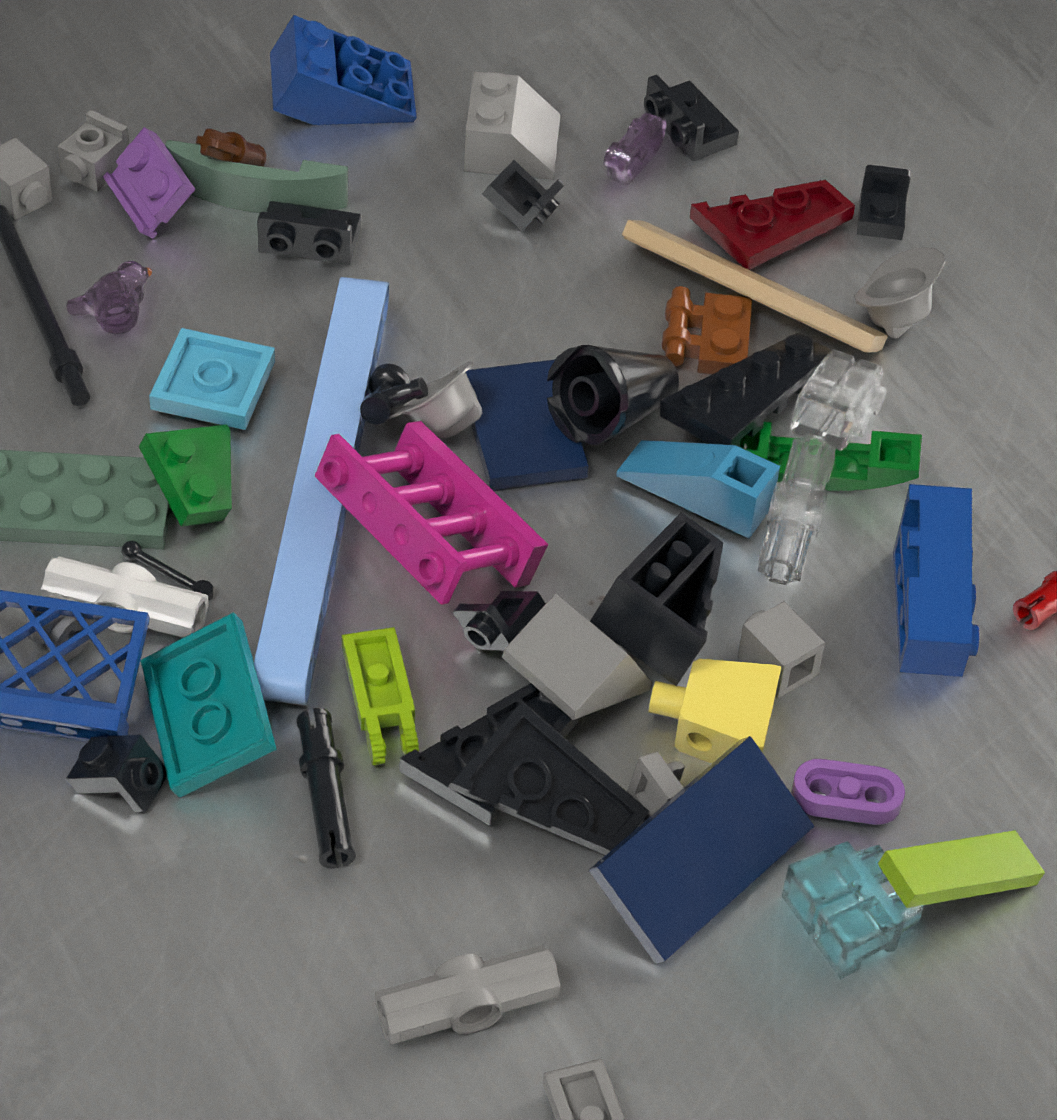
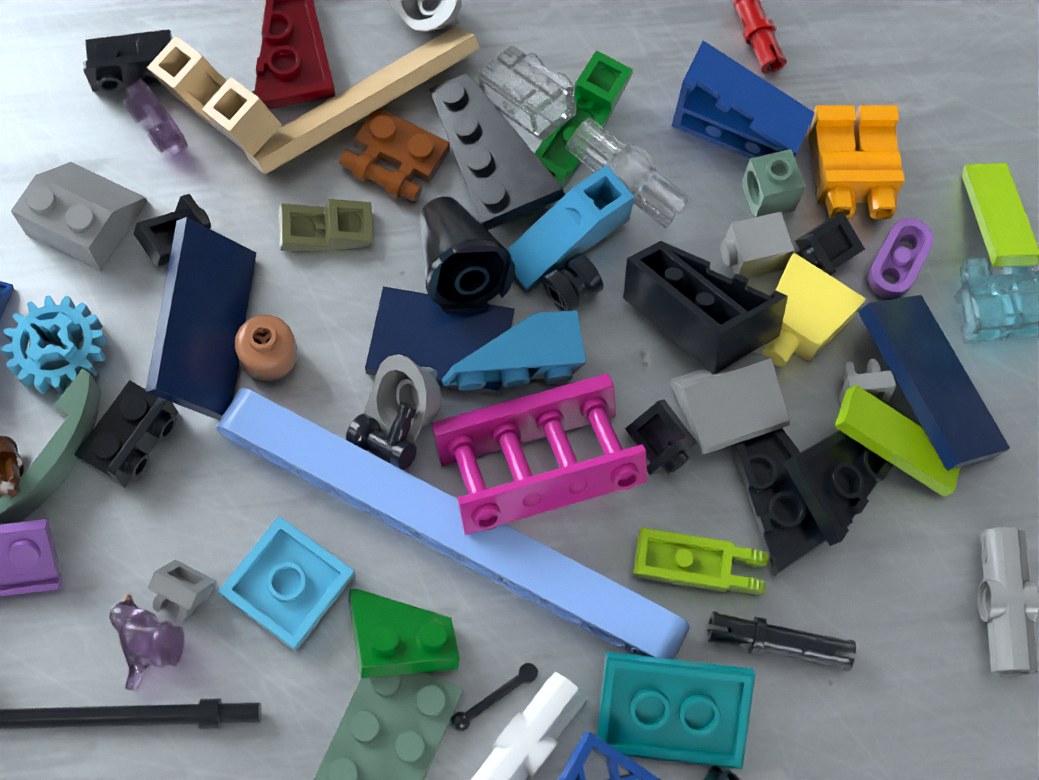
camera: 70 degrees left, 20 degrees up
none -> medium azure gear [1,296,108,395]
none -> dark blue tile [145,217,257,421]
none -> tan arch [147,36,282,157]
none -> light grey tile [147,559,216,623]
none -> nougat head [235,315,297,381]
none -> olive slope [278,199,373,252]
none -> dark azure slope [442,310,587,391]
none -> black wheel [541,253,604,311]
none -> sand green brick [741,149,806,218]
none -> black bracket [795,212,865,276]
none -> light orange hips [807,105,905,219]
none -> lime tile [835,385,961,497]

